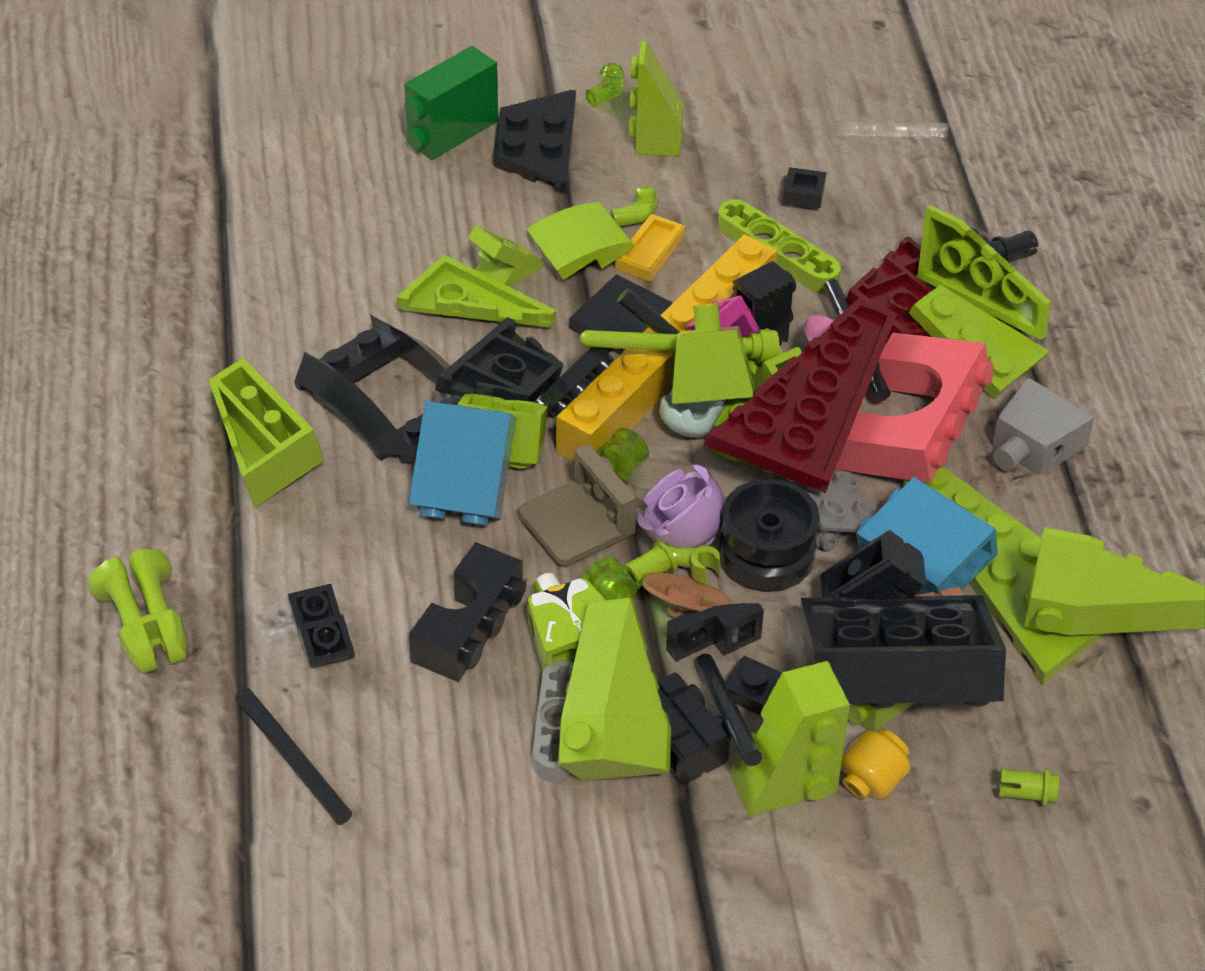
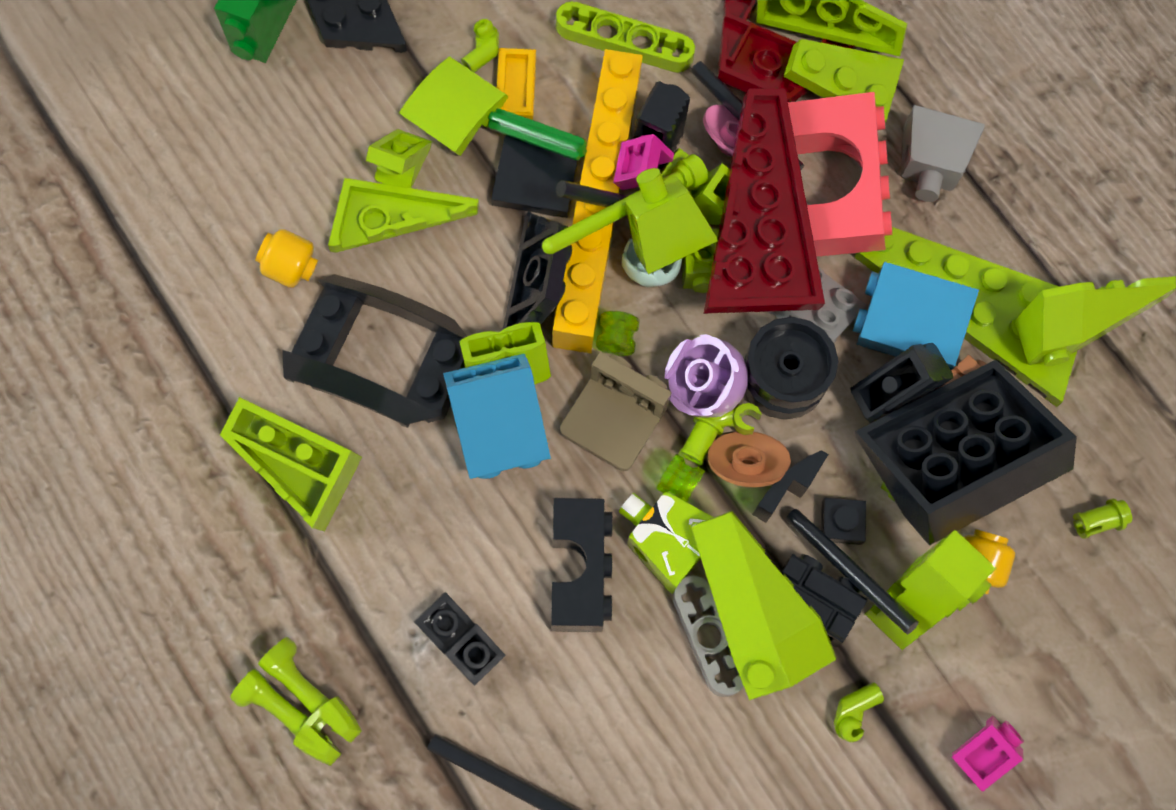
camera: 30 degrees left, 25 degrees up
black wing [435,317,563,402] -> none
none -> yellow head [255,229,319,288]
none -> green axle [488,108,587,161]
none -> lime arm [834,682,884,742]
none -> dark pink bracket [952,716,1024,792]

